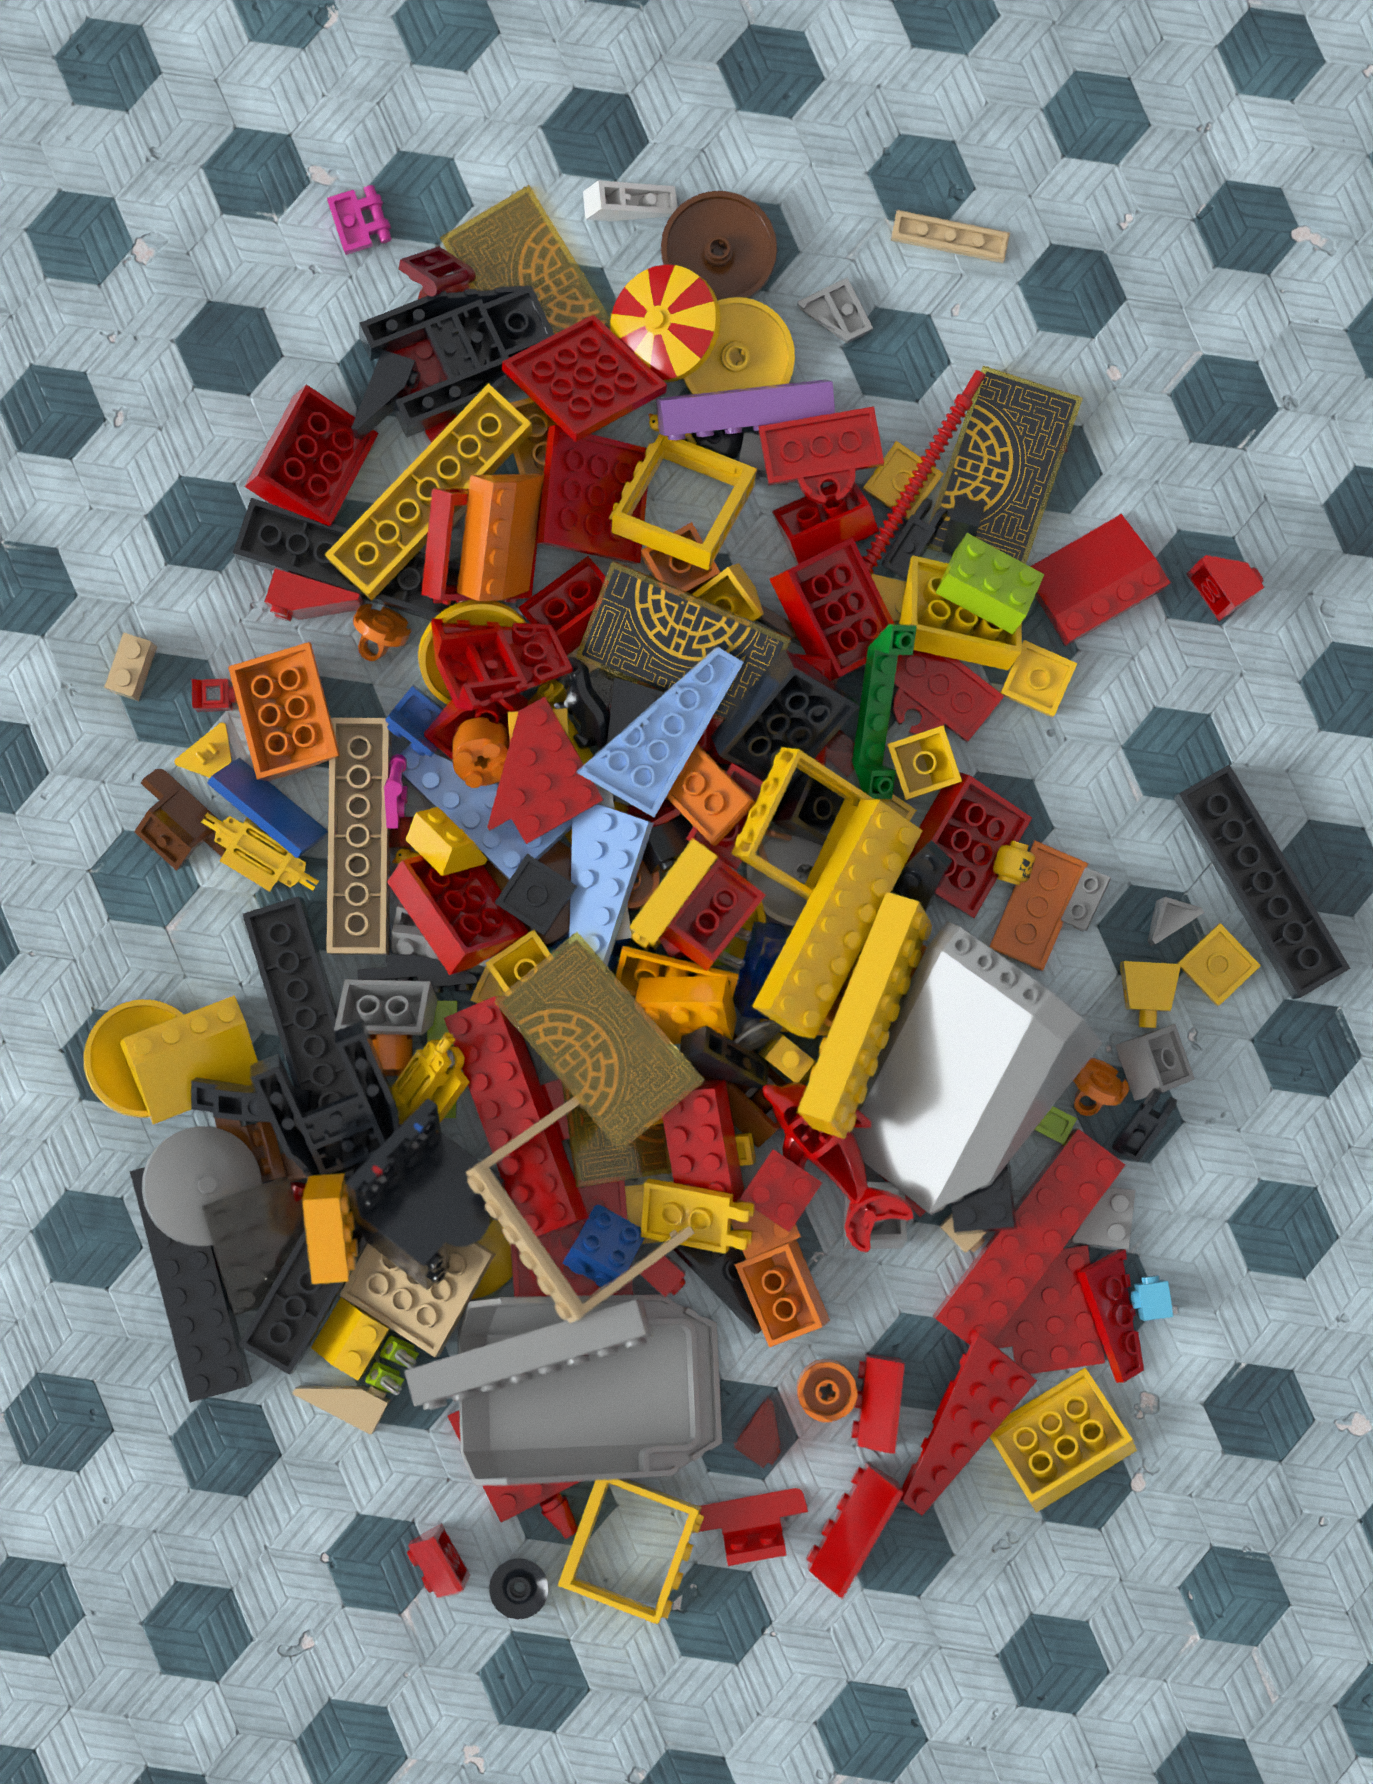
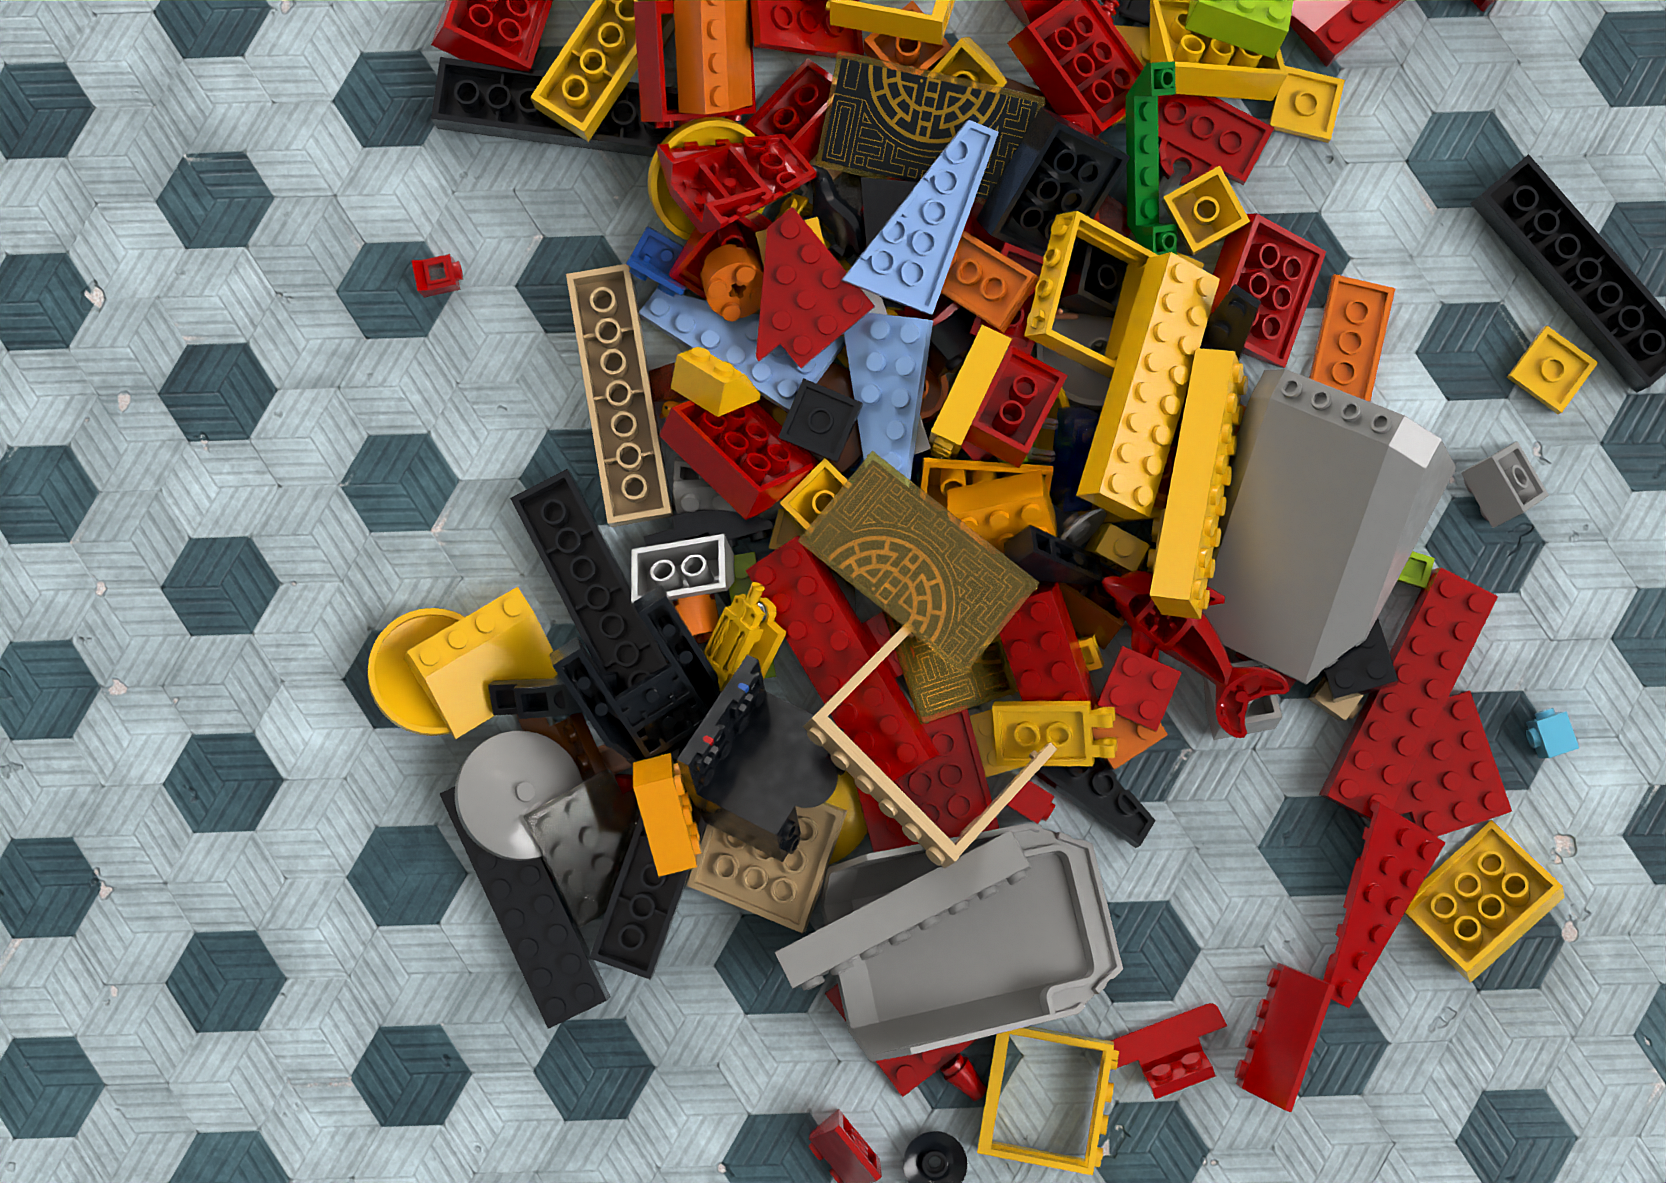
camera: 10 degrees left, 0 degrees up
tan brick [104,632,157,701] -> none
reddish brown plate [134,769,226,871] -> none
yellow piece [174,722,232,778] -> none
yellow piece [201,812,319,892] -> none
blue tile [207,757,328,858] -> none
orange slope [228,642,340,781] -> none
red slope [264,568,366,622] -> none
tan slope [292,1385,390,1435] -> none
yellow slope [311,1296,391,1381] -> none
orange tile [353,604,412,661] -> none
lime piece [365,1336,419,1395] -> none
dark pink plate [384,754,408,828] -> none
blue bracket [562,1205,644,1287] -> none
clear red slope [734,1395,781,1468] -> none
orange slope [735,1239,830,1348] -> none
orange brick [796,1359,857,1423] -> none
red slope [851,1354,905,1454] -> none
yellow head [993,841,1035,886] -> none
light grey hinge [1061,867,1111,931] -> none
light grey wing [1071,1187,1136,1249] -> none
orange tile [1073,1058,1129,1116] -> none
red wing [1077,1249,1144,1383] -> none
black hinge [1112,1088,1177,1162] -> none
yellow torso [1120,961,1180,1028] -> none
light grey slope [1148,897,1205,946] -> none

